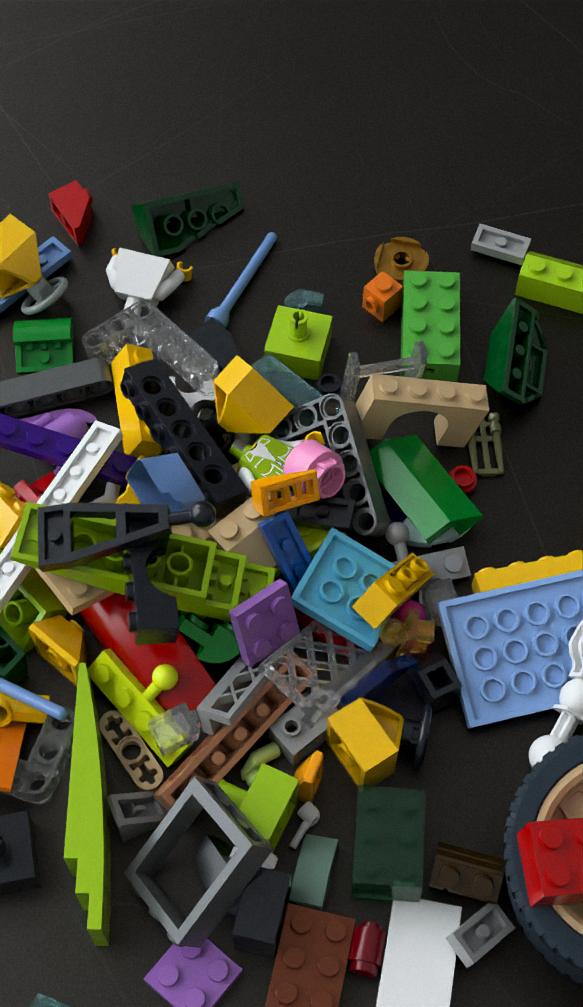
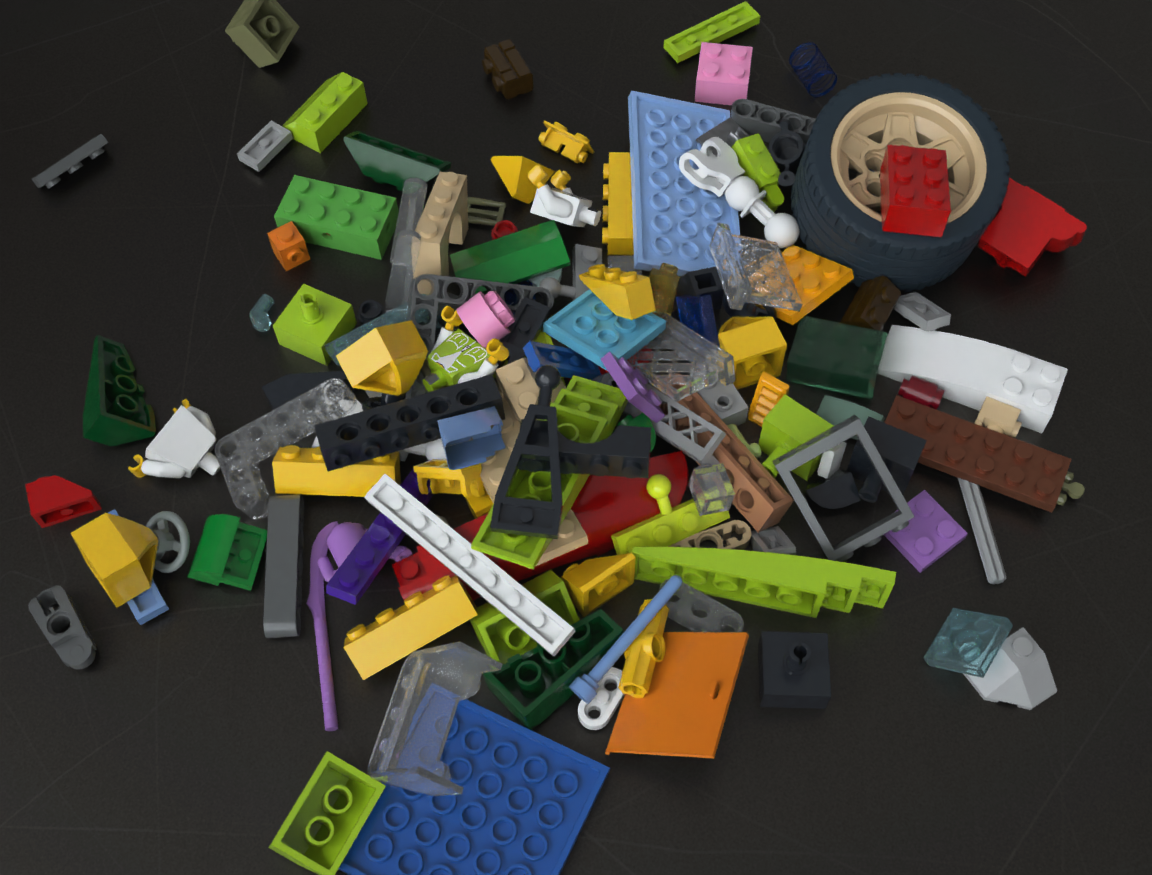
camera: 75 degrees left, 0 degrees up
medium blue piece [205,232,277,328] -> none
light orange slope [250,469,320,516] -> none
pearl gold plate [374,237,429,285] -> none
none -> dark grey plate [32,134,108,189]
none -> yellow slope [490,156,555,204]
none -> white torso [528,165,601,227]
none -> clear fence [709,223,803,311]
none -> light orange plate [733,245,854,325]

